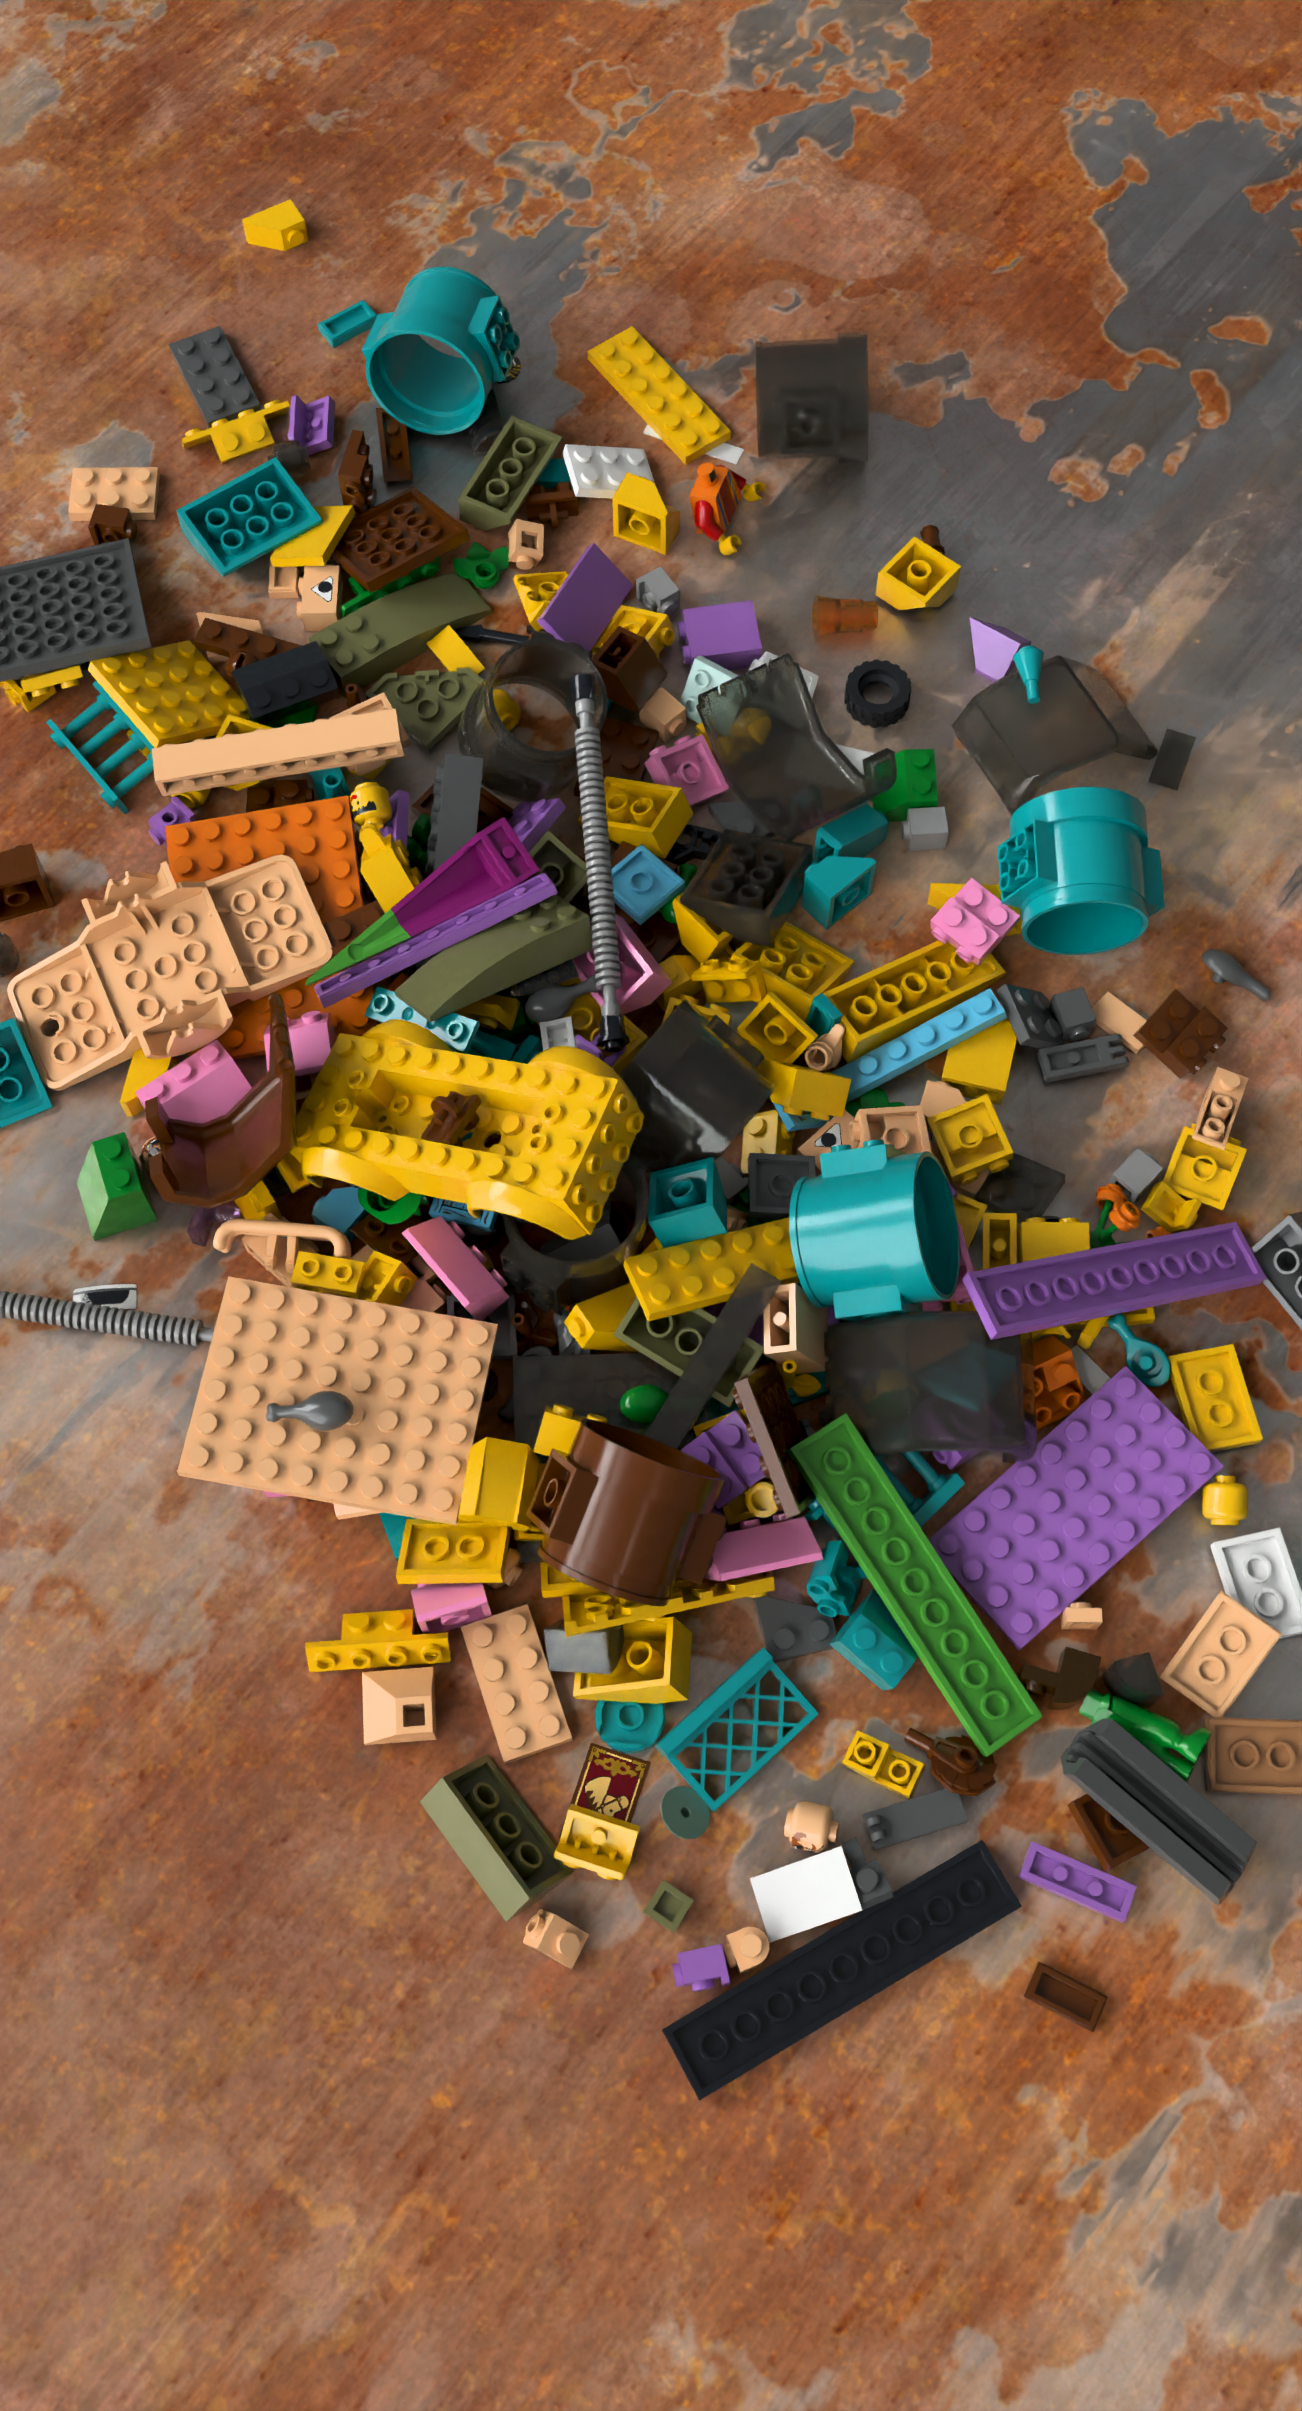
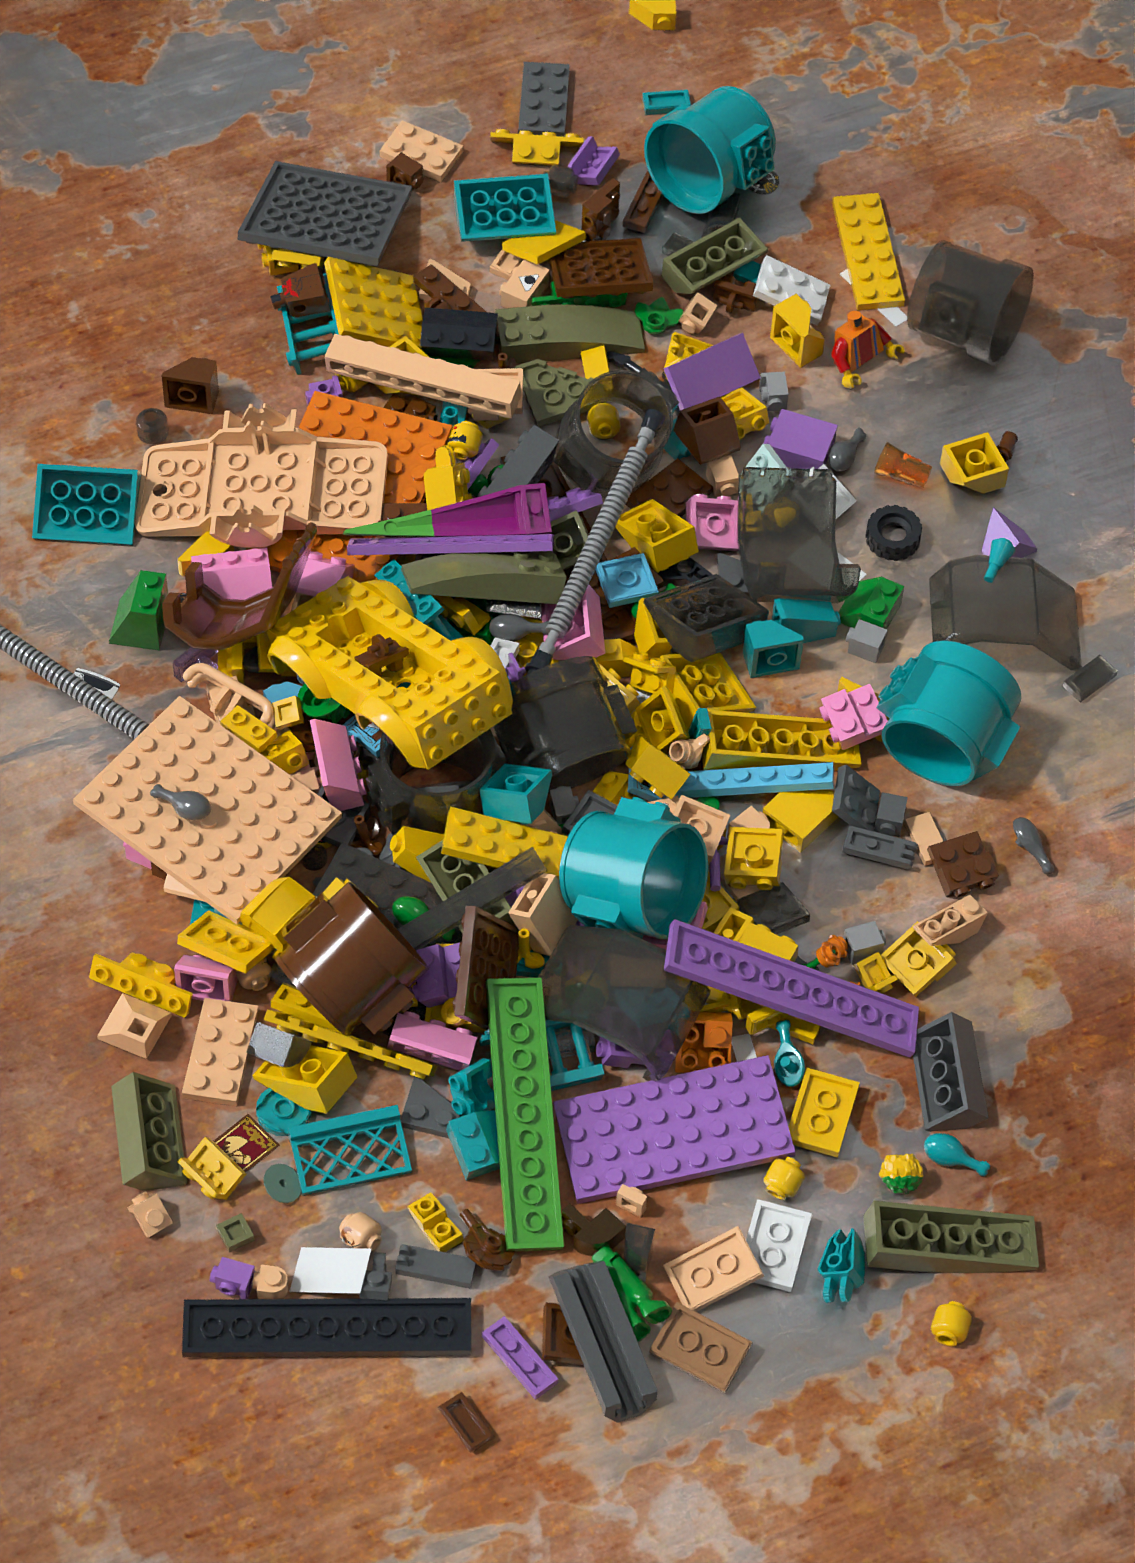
camera: 25 degrees right, 10 degrees down
none -> reddish brown torso [270,263,331,318]
none -> yellow plate [272,696,304,730]
none -> clear smoke tile [662,232,694,256]
none -> dark grey piece [829,428,866,472]

